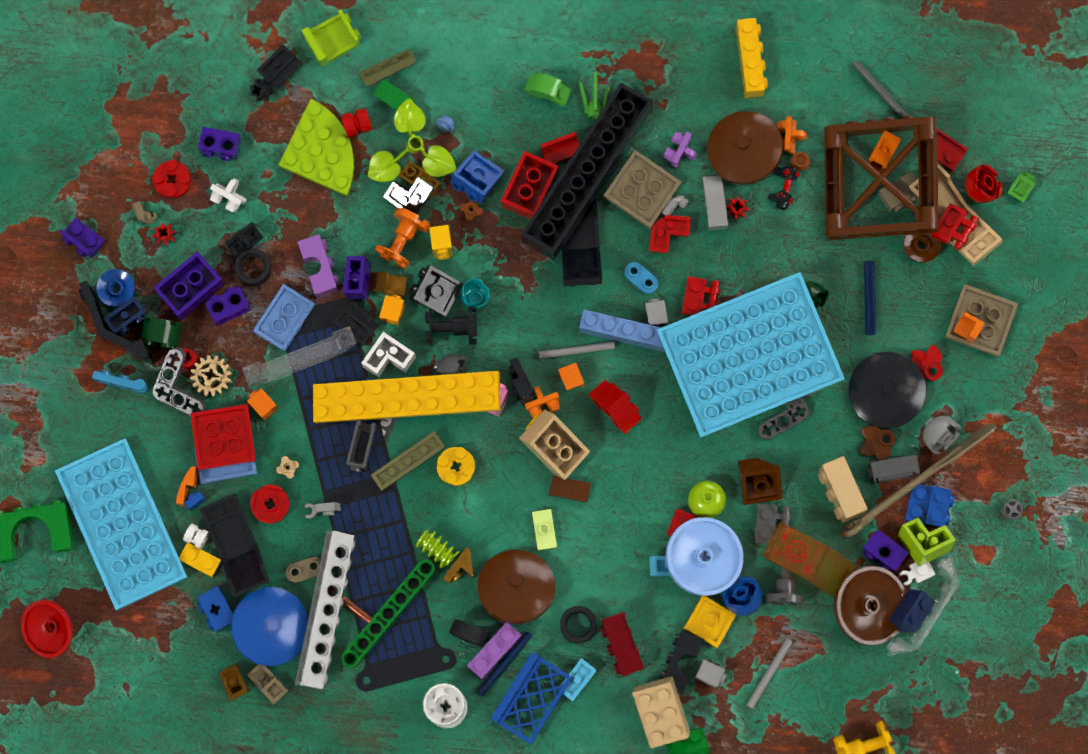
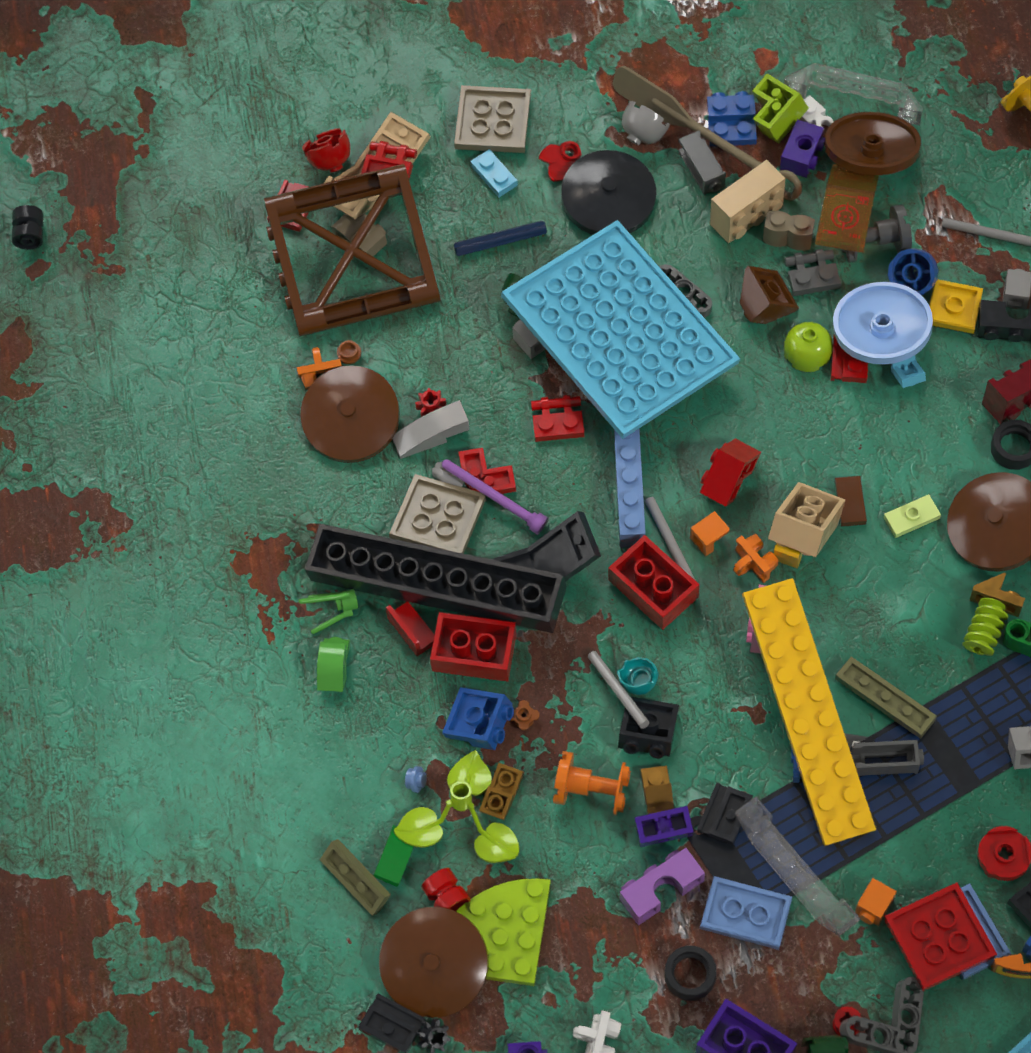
camera: 105 degrees left, 15 degrees down
tan gear [190,355,233,397] -> none
dark purple brick [205,286,251,326] -> none
black hips [224,222,264,258] -> none
tan plate [276,456,299,479] -> none
lime panel [302,9,361,67] -> none
light grey plate [305,502,341,519] -> none
white brick [361,332,416,378] -> none
light orange brick [379,294,405,325] -> none
plate [383,176,435,215] -> none
black piece [425,306,477,346] -> none
yellow brick [429,225,453,260] -> none
dark grey cylinder [434,353,469,375] -> none
yellow plate [437,447,475,486] -> none
black plate [508,357,535,406] -> none
dark azure plate [625,262,658,294] -> none
light grey brick [645,298,668,327] -> none
medium lavender hips [664,132,697,168] -> none
yellow brick [736,18,768,98] -> none
black piece [767,167,799,210] -> none
dark grey bar [853,61,908,119] -> none
reddish brown plate [860,426,896,461] -> none
orange brick [868,130,901,173] -> none
dark blue brick [889,589,935,633] -> none
reddish brown dish [903,233,942,263] -> none
orange panel [953,312,985,343] -> none
flat silver wheel [1001,500,1023,521] -> none
bright green bracket [1007,171,1037,203] -> none
none -> reddish brown dish [379,907,489,1018]
none -> medium lavender piece [442,460,549,535]
none -> medium azure plate [470,149,518,197]
none -> light grey bar [588,651,649,729]
none -> red brick [608,535,700,630]
none -> dark tan brick [763,211,815,251]

